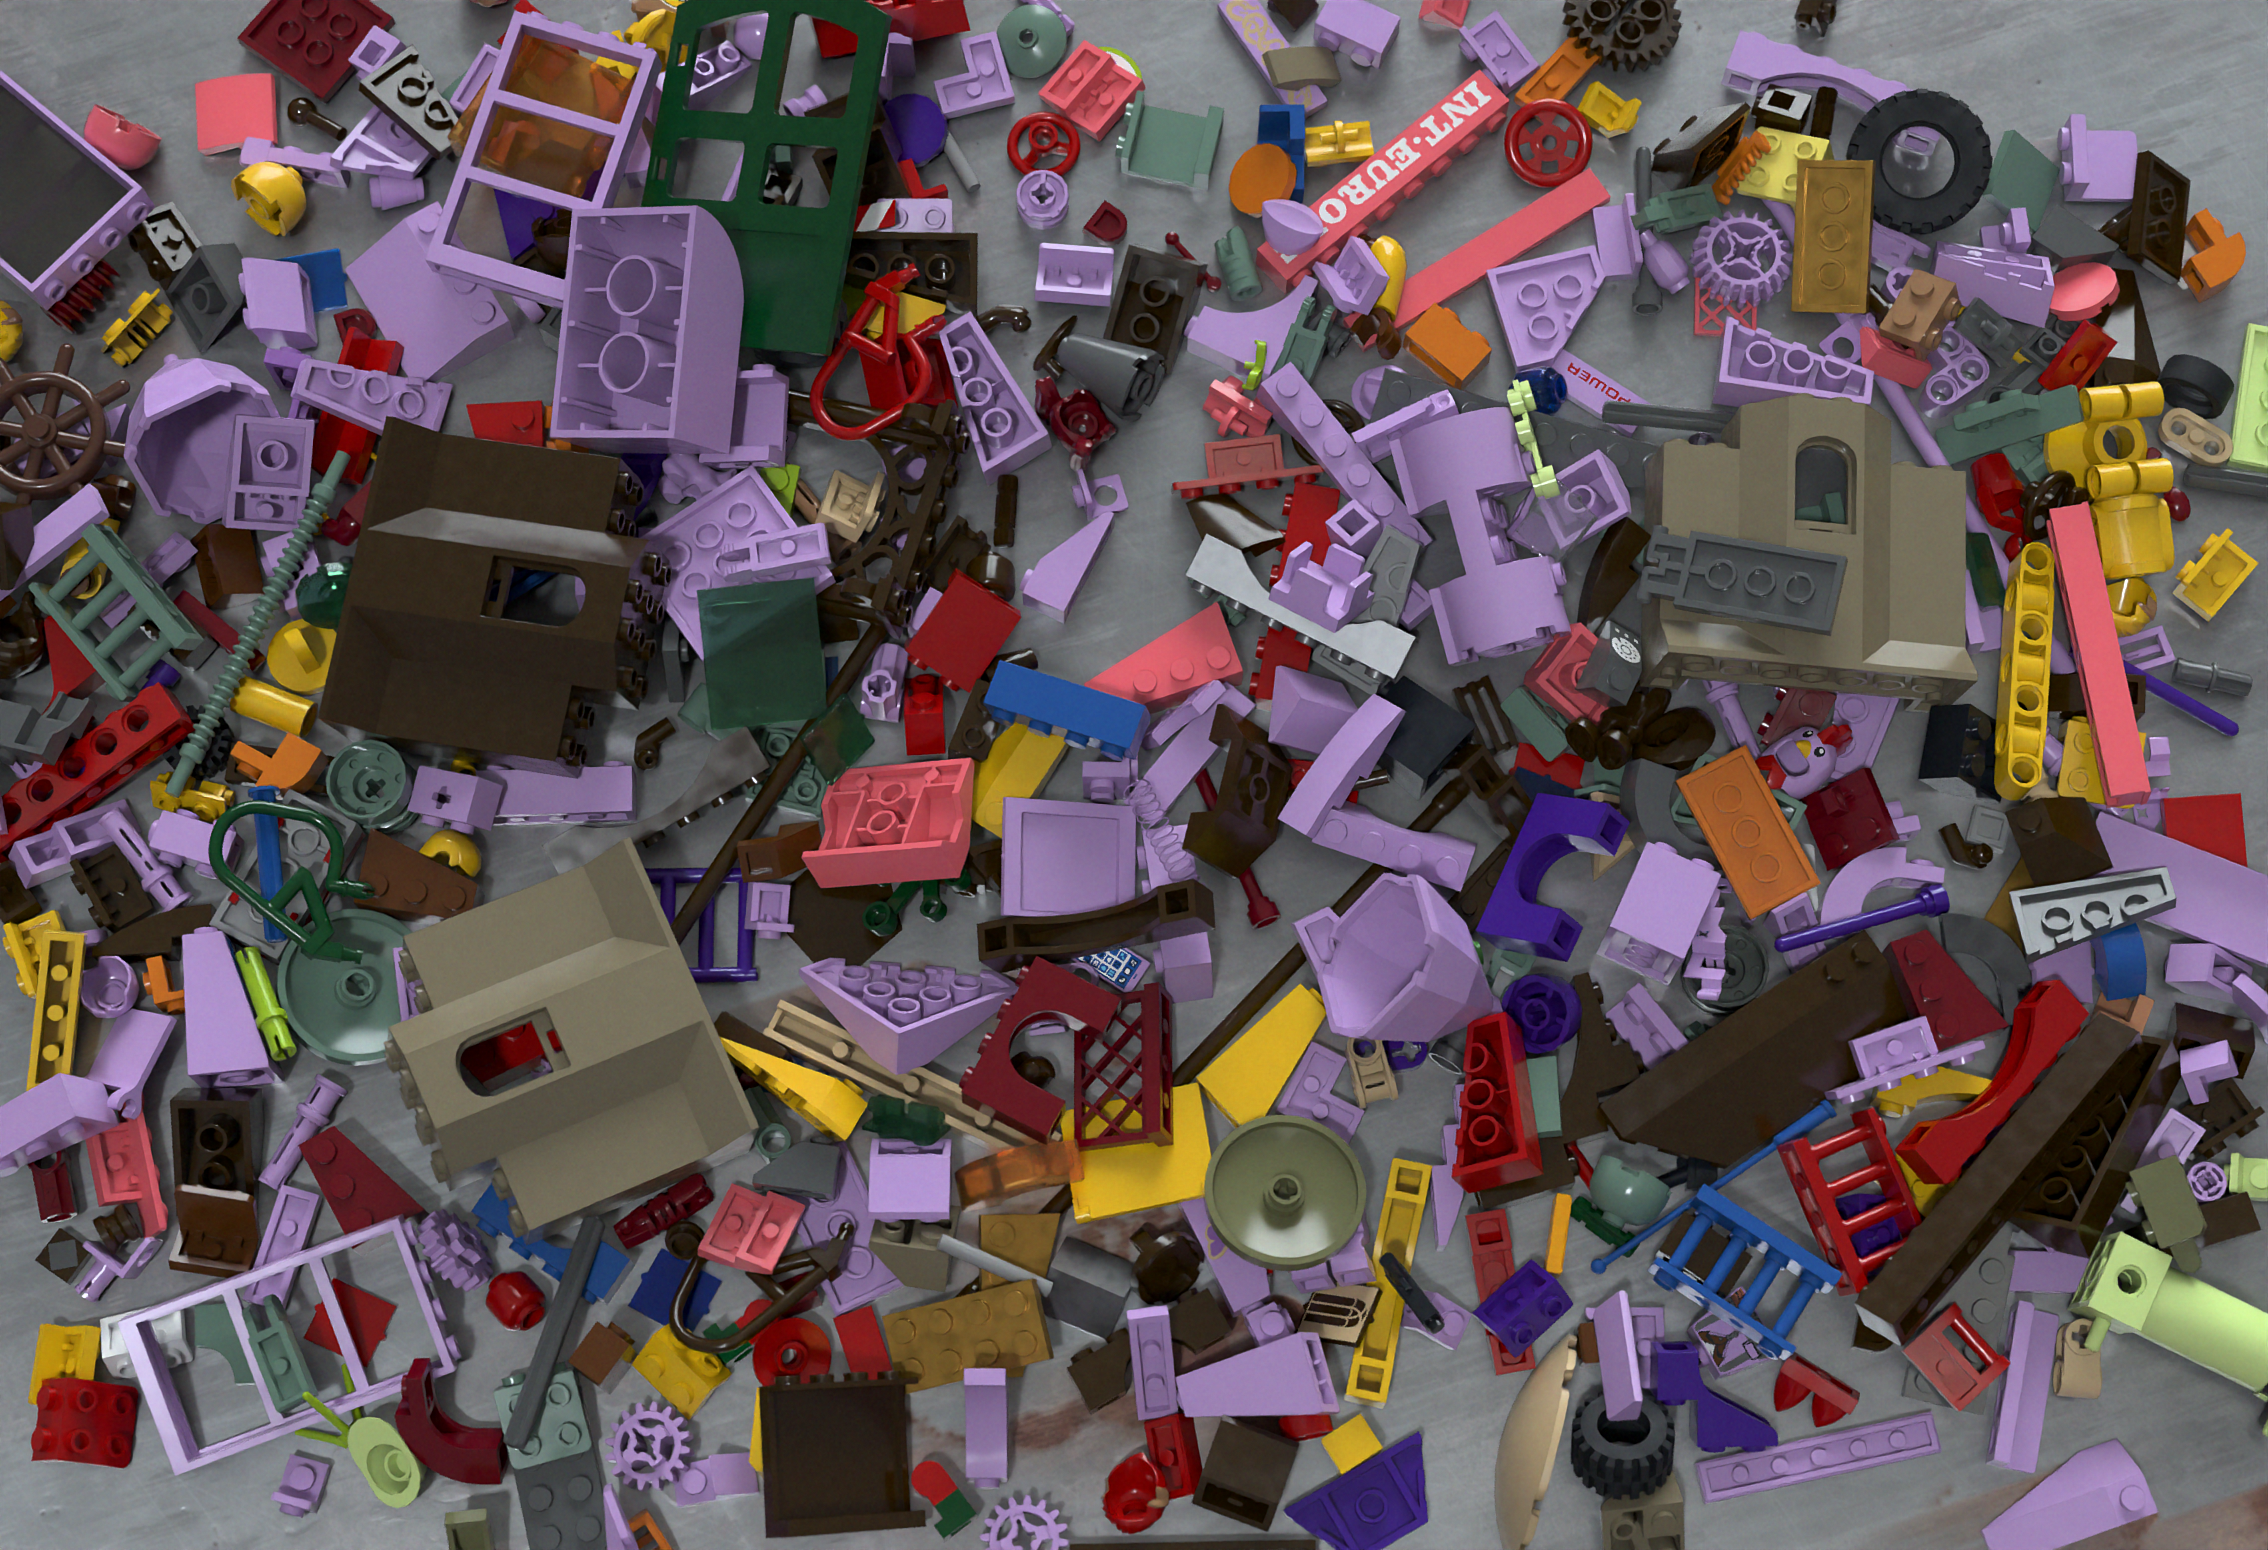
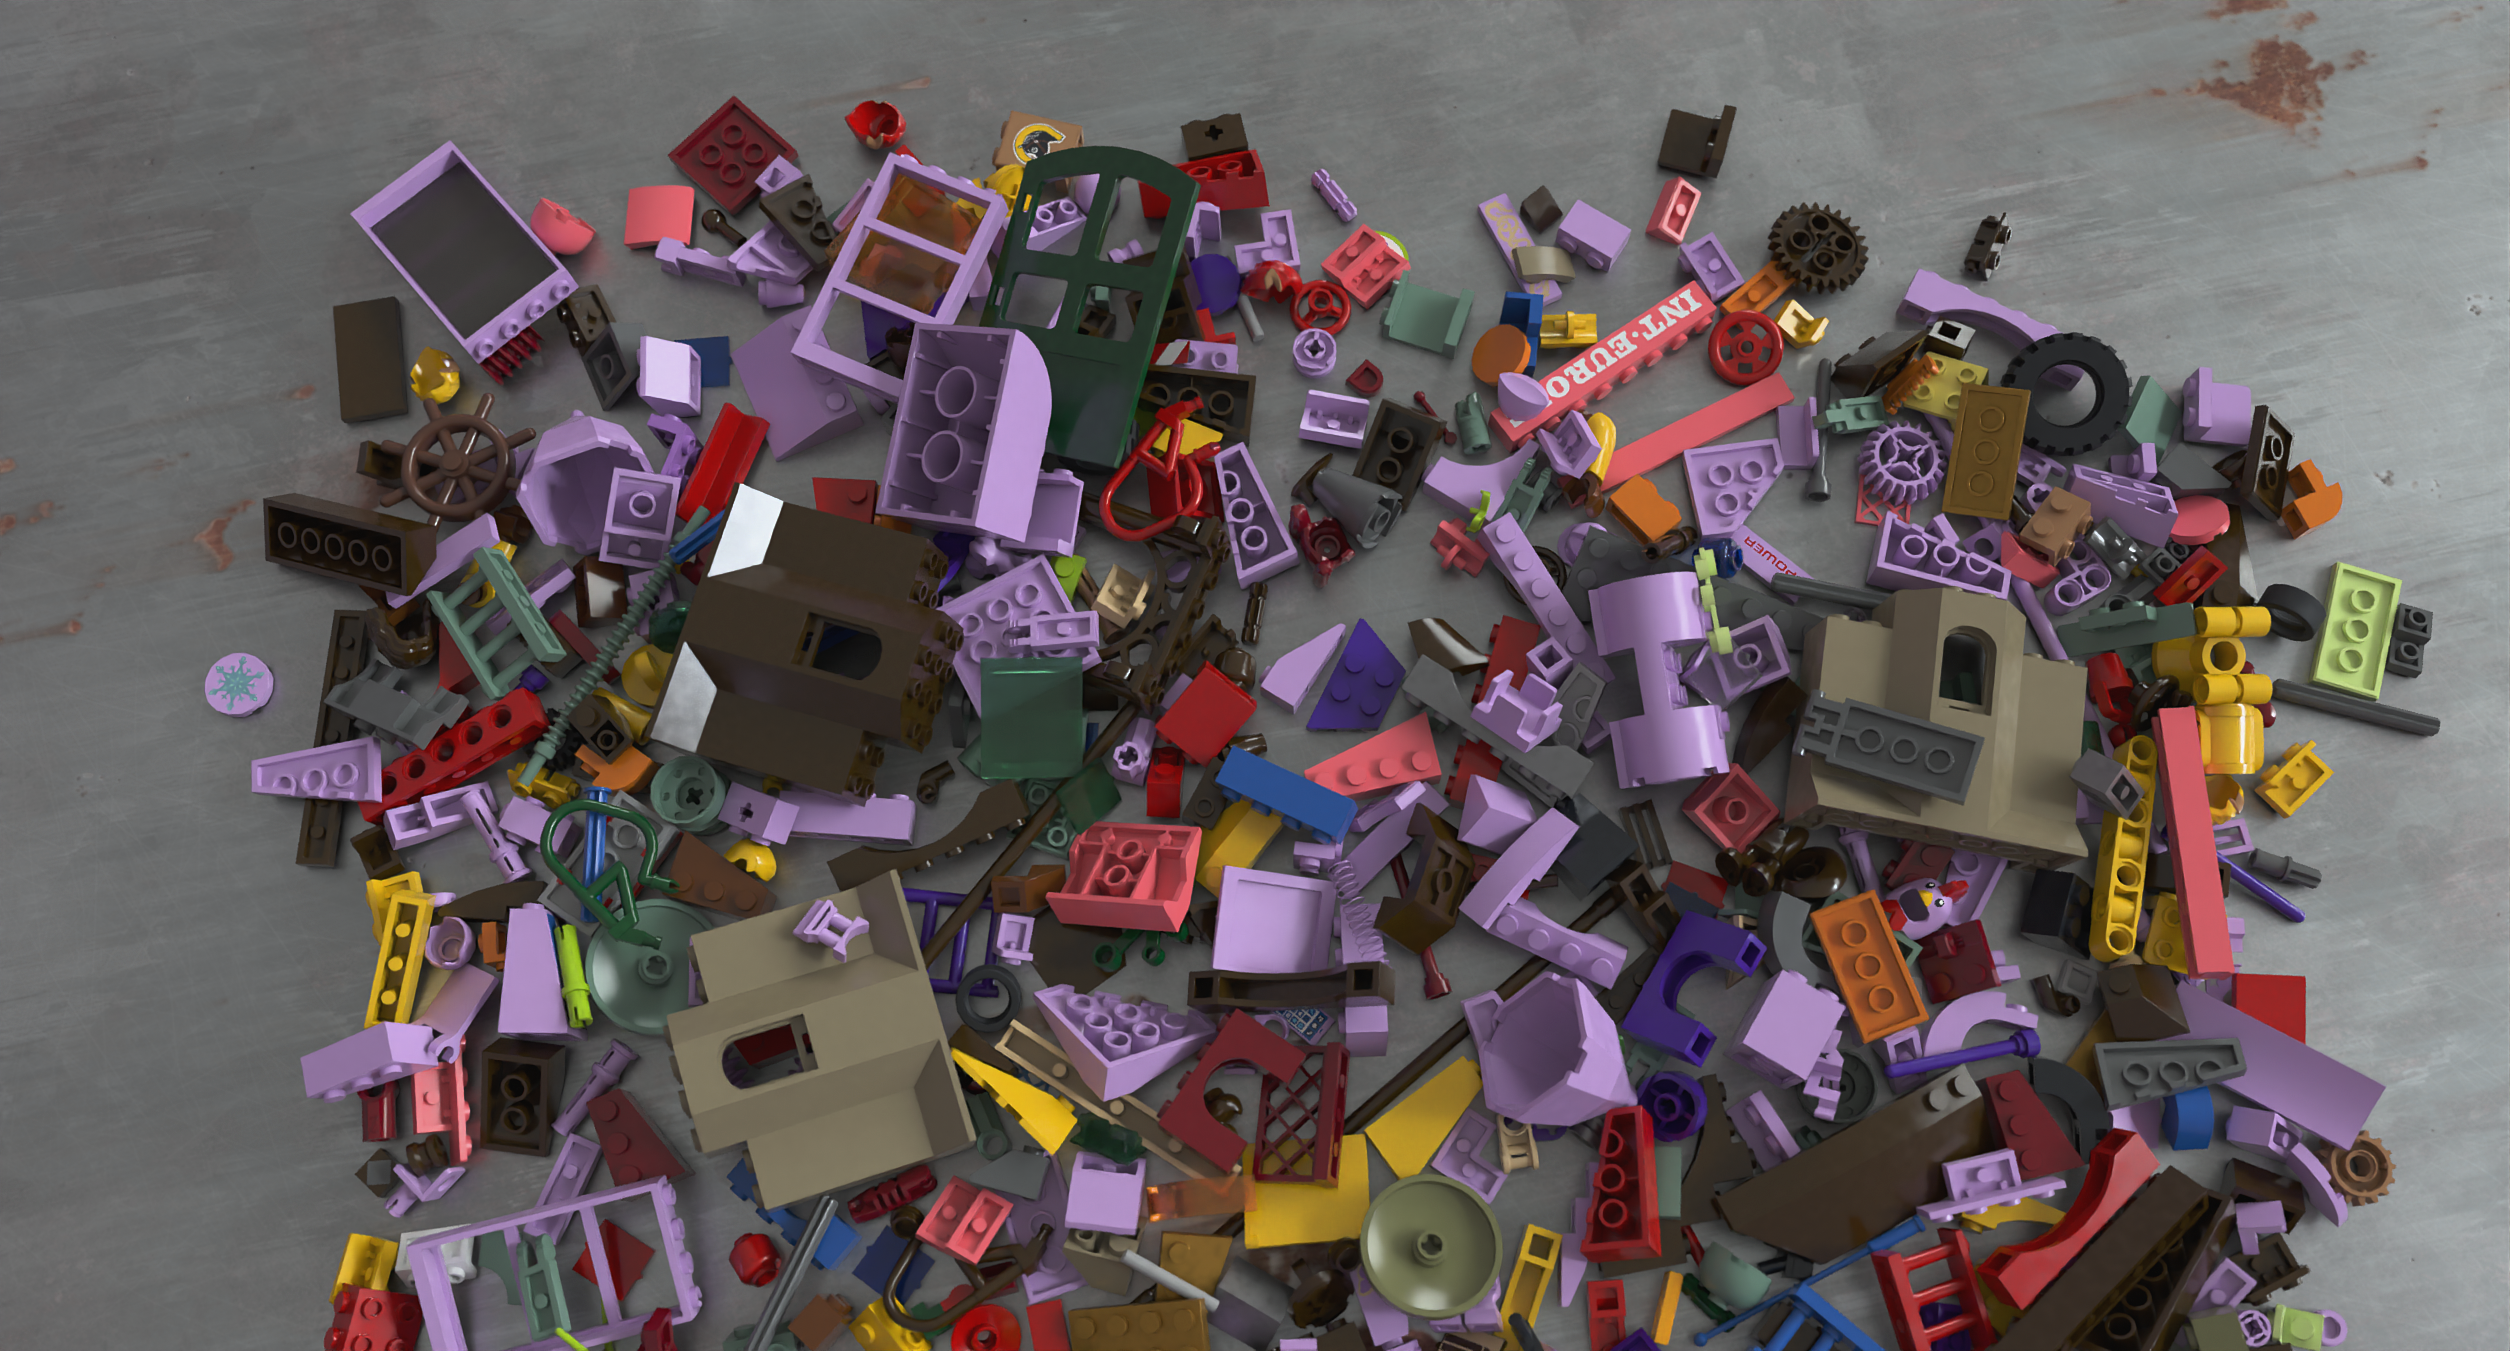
camera: 10 degrees right, 0 degrees up
dark brown bracket [70,844,157,934] -> none
yellow hinge [101,288,173,367] -> none
reddish brown bracket [168,1184,262,1278] -> none
yellow cylinder [231,161,306,237] -> none
lavender wing [290,358,453,436] -> none
dark red tile [333,308,377,344] -> none
lavender gear [417,1209,493,1292] -> none
dark brown arm [975,304,1031,333] -> none
sand green dish [996,5,1067,78] -> none
lavender bracket [1071,468,1128,521] -> none
red bracket [1171,434,1325,499] -> none
lavender hinge [1352,389,1459,464] -> none
sand green slope [1500,685,1571,762] -> none
dark grey slope [1575,621,1642,708] -> none
lavender plant [1639,229,1691,294] -> none
dark brown axle [1810,86,1838,140] -> none
nougat panel [2088,992,2155,1035] -> none
tan plate [2158,408,2233,467] -> none
none -> dark brown slope [566,693,635,765]
none -> blue axle [669,509,725,565]
none -> lavender piece [793,899,869,963]
none -> black tyre [955,964,1022,1033]
none -> red hair [1240,260,1303,304]
none -> dark purple wing [1306,618,1406,732]
none -> dark brown plate [1327,1237,1361,1273]
none -> dark brown pin [1641,526,1698,564]
none -> lavender tile [1925,513,1960,545]
none -> flat silver brick [2069,748,2145,820]

